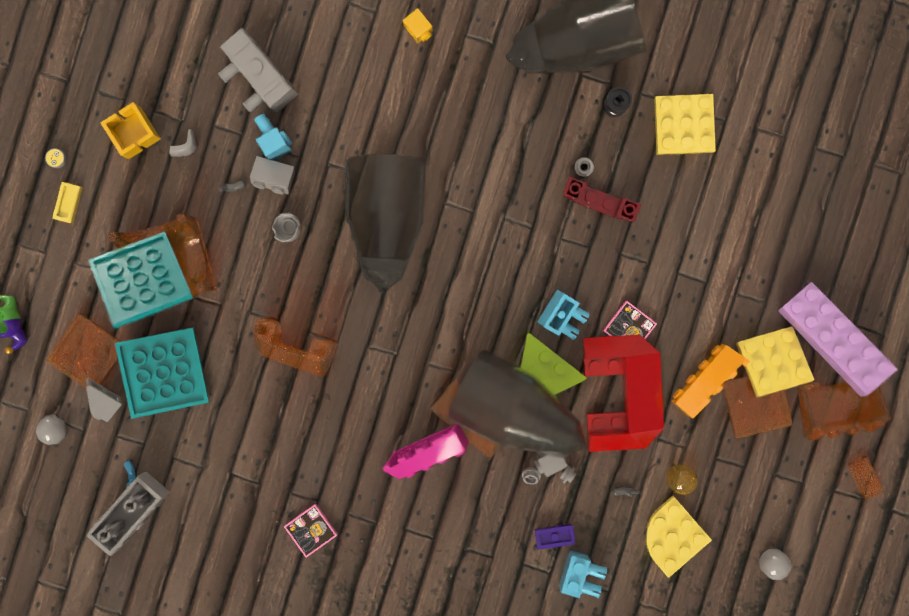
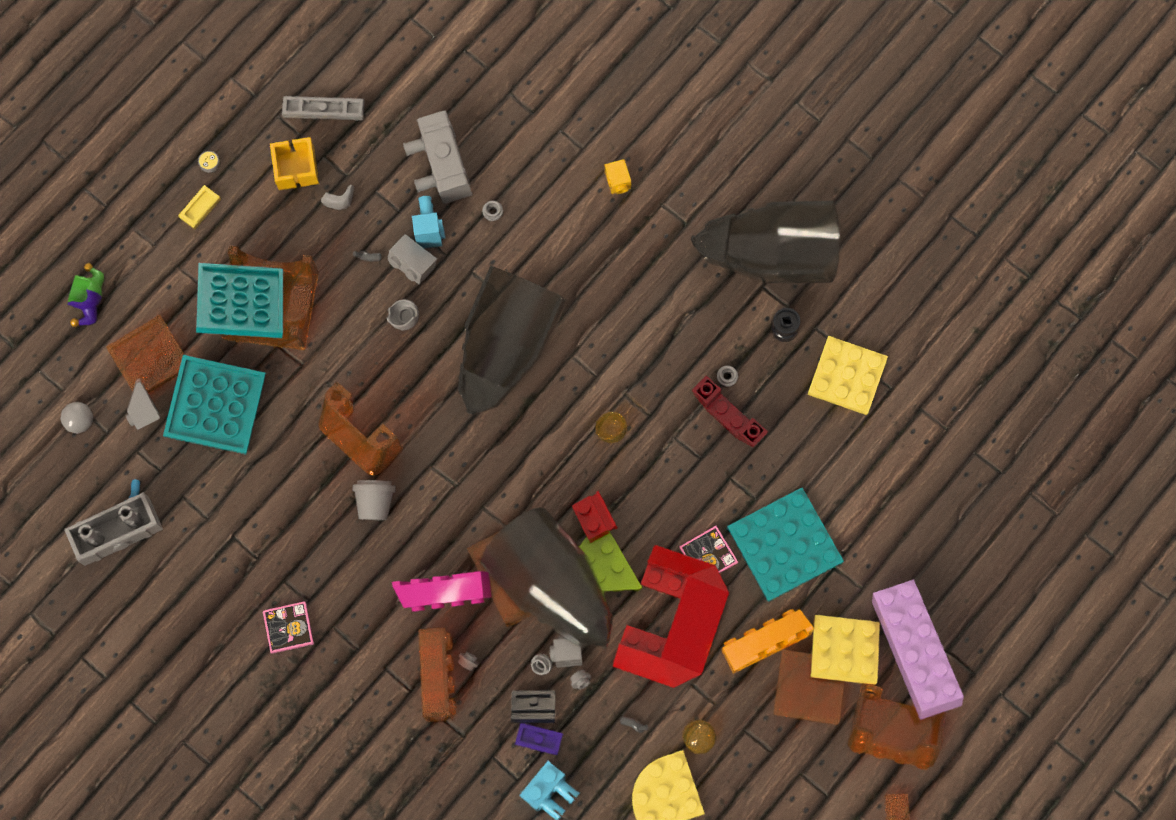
camera: 25 degrees right, 15 degrees down
medium azure brick [537,290,590,340] -> none
none -> light grey plate [282,96,365,120]
none -> light grey piece [353,480,395,520]
none -> clear orange brick [419,627,456,722]
none -> light grey plate [458,652,479,671]
none -> light grey plate [482,201,503,221]
none -> plate [511,691,556,723]
none -> red plate [572,491,618,543]
none -> clear yellow hair [595,411,627,444]
none -> teal plate [727,488,844,602]

